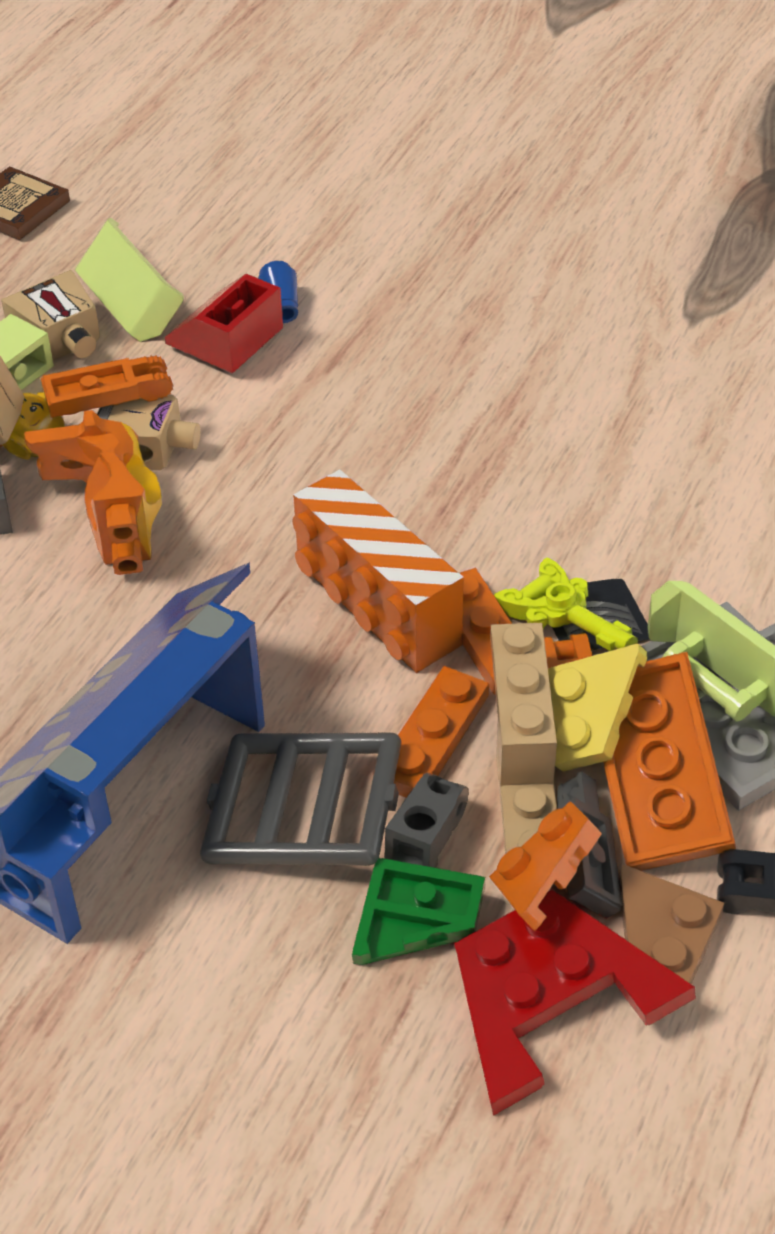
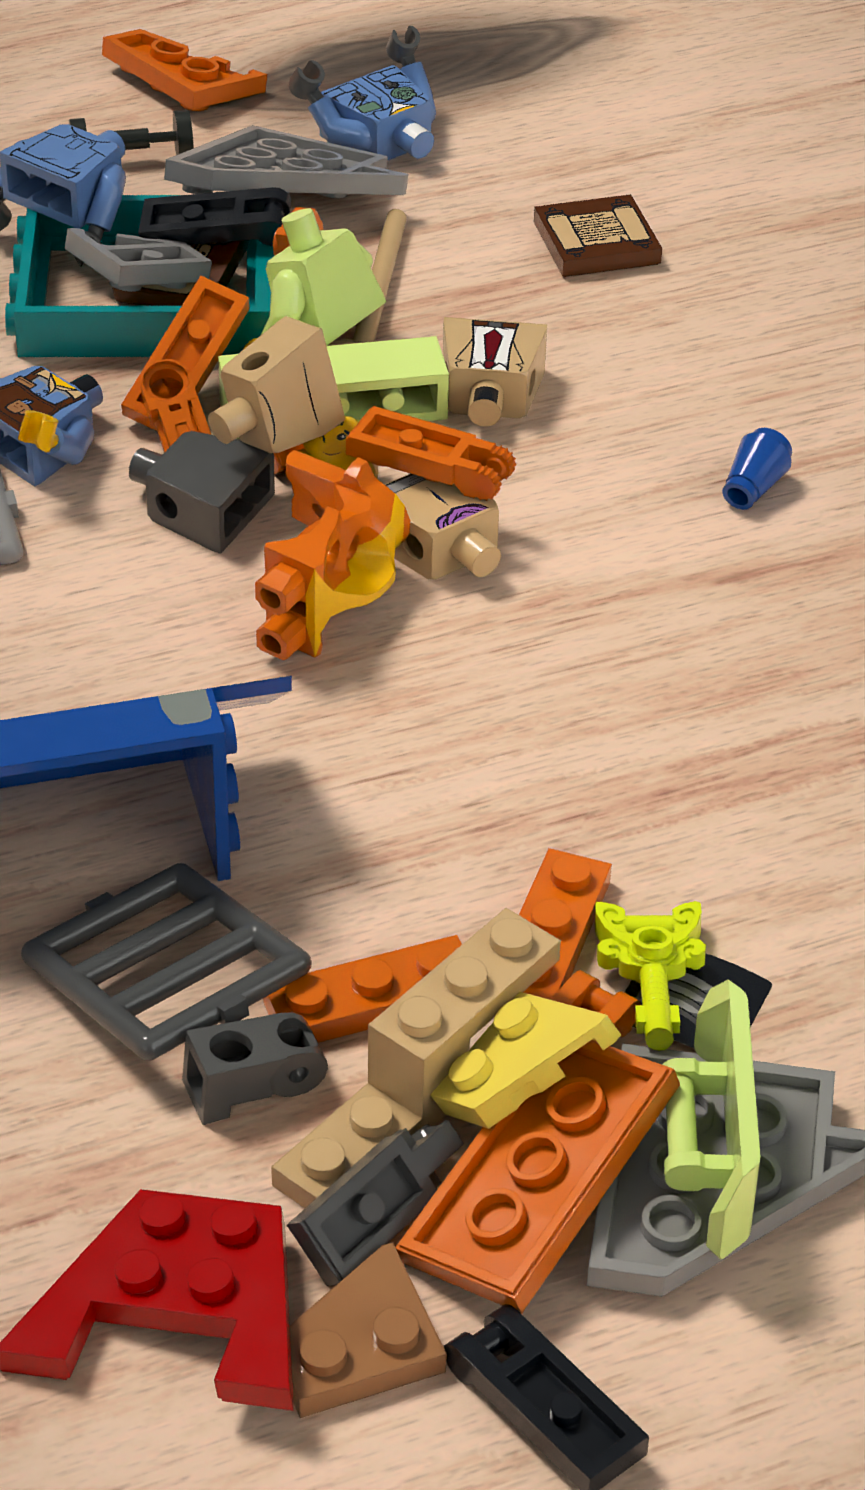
camera: 40 degrees right, 5 degrees down
yellowish green piece [75,218,184,342] -> none
red slope [165,273,283,373] -> none
orange brick [292,469,464,673] -> none
green wing [352,858,486,965] -> none
orange wing [489,801,602,931] -> none

